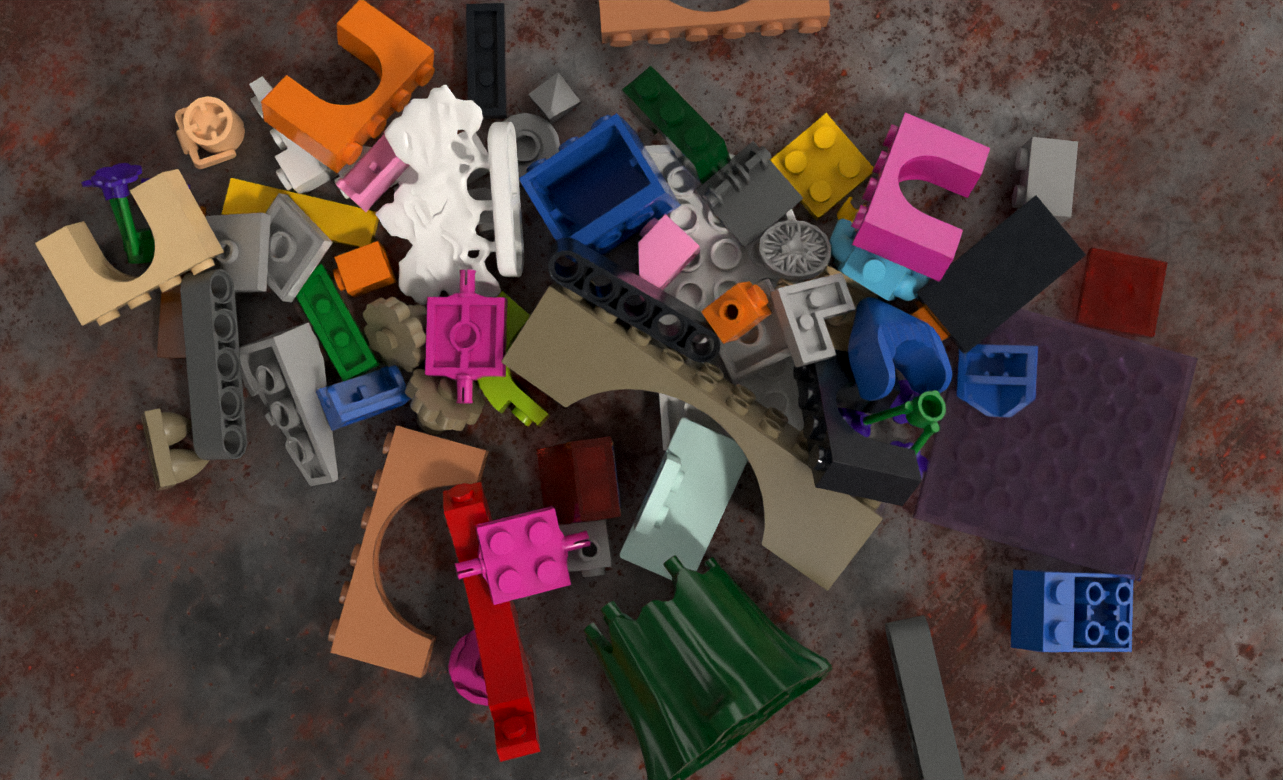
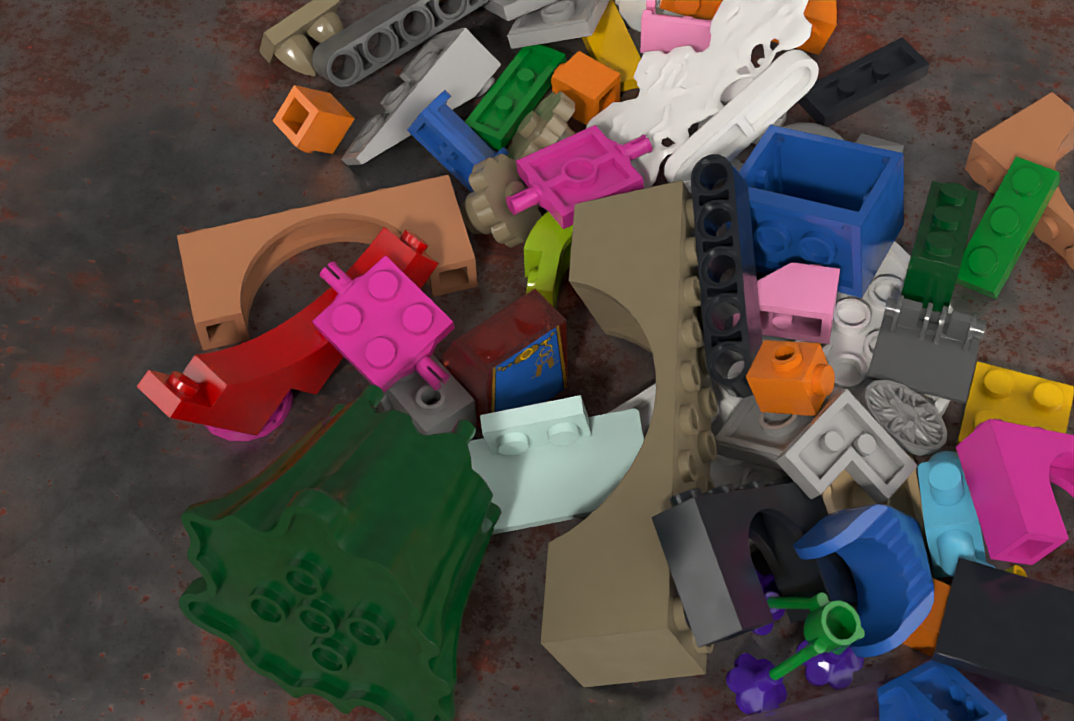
camera: 60 degrees right, 30 degrees down
none -> orange brick [273,85,355,154]
none -> green plate [956,156,1061,300]

